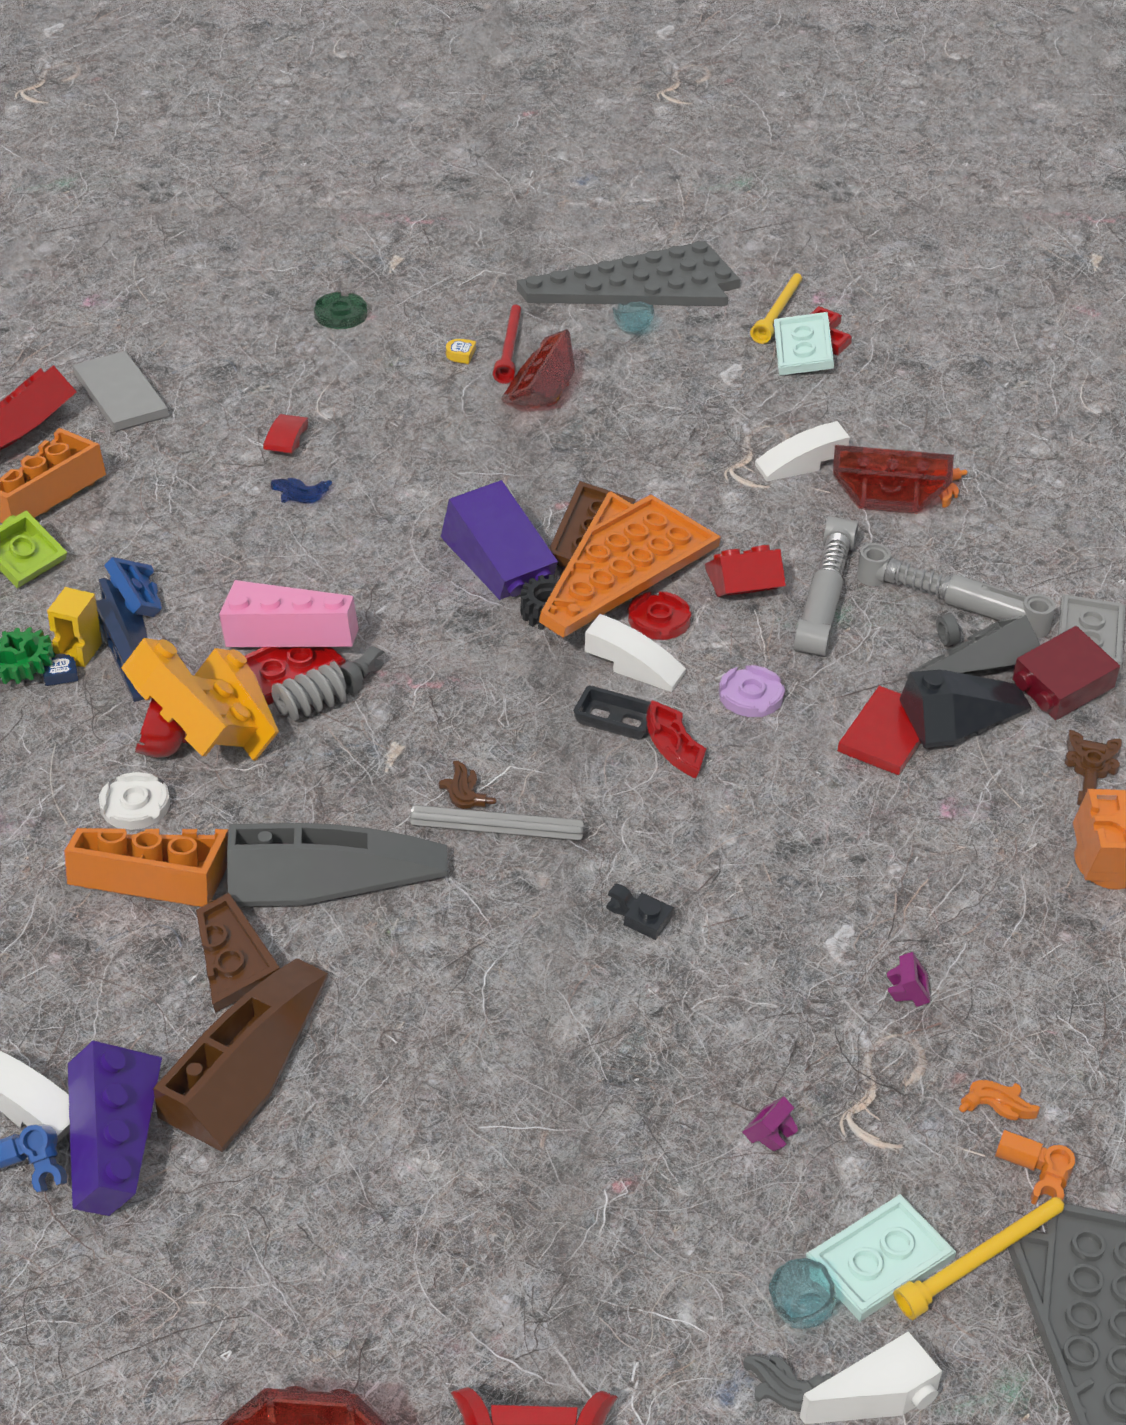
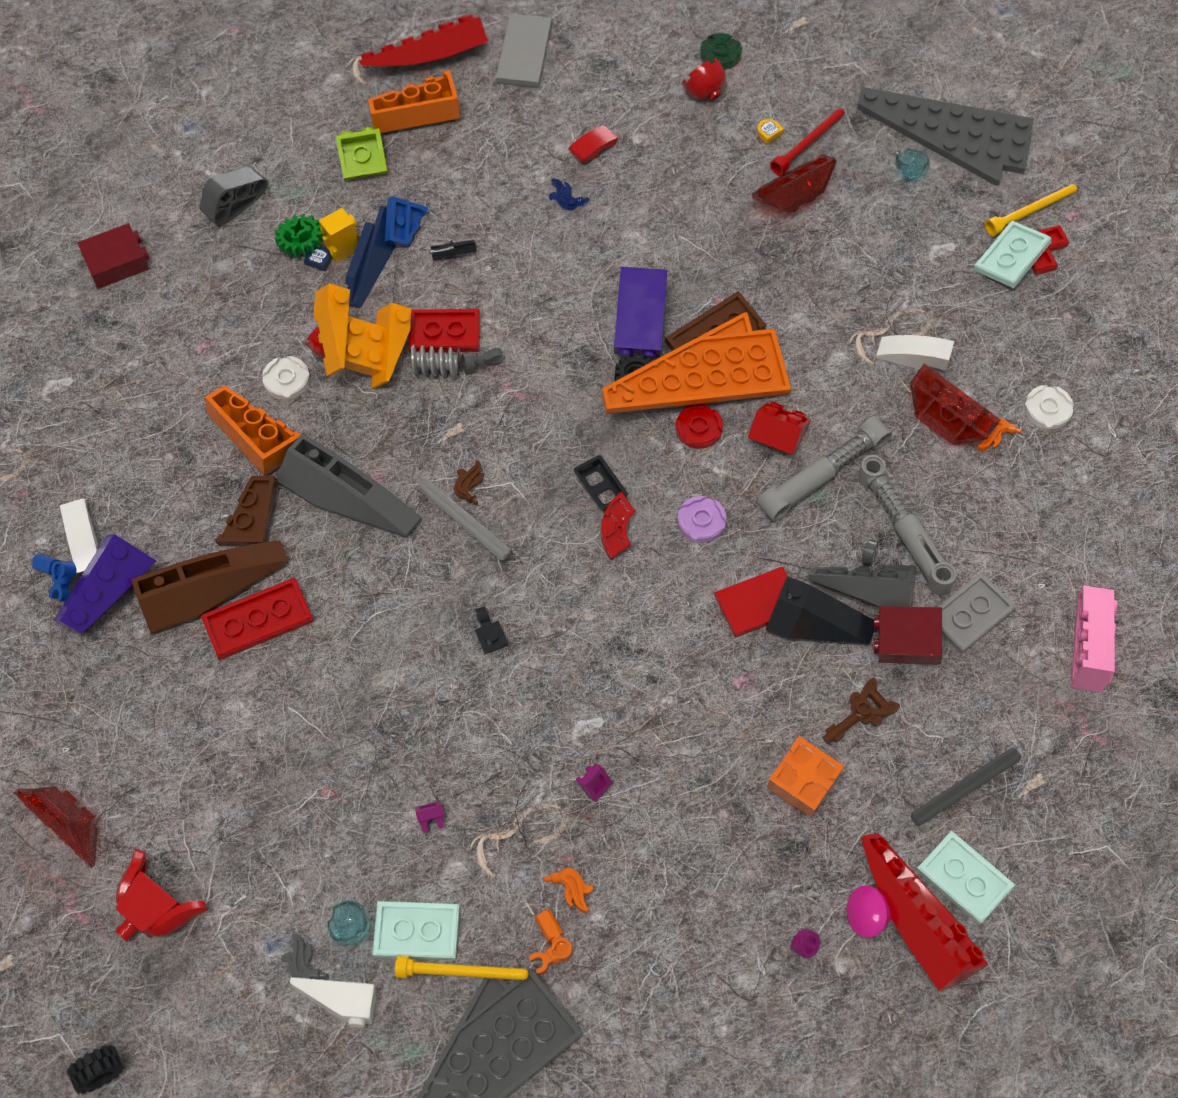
camera: 40 degrees right, 20 degrees up
bright pink wedge [219,580,359,647] -> none
white slope [585,614,686,692] -> none
none -> red tile [200,577,314,661]
none -> black axle [430,239,477,261]
none -> red cylinder [682,58,726,101]
none -> white tile [1024,385,1073,429]

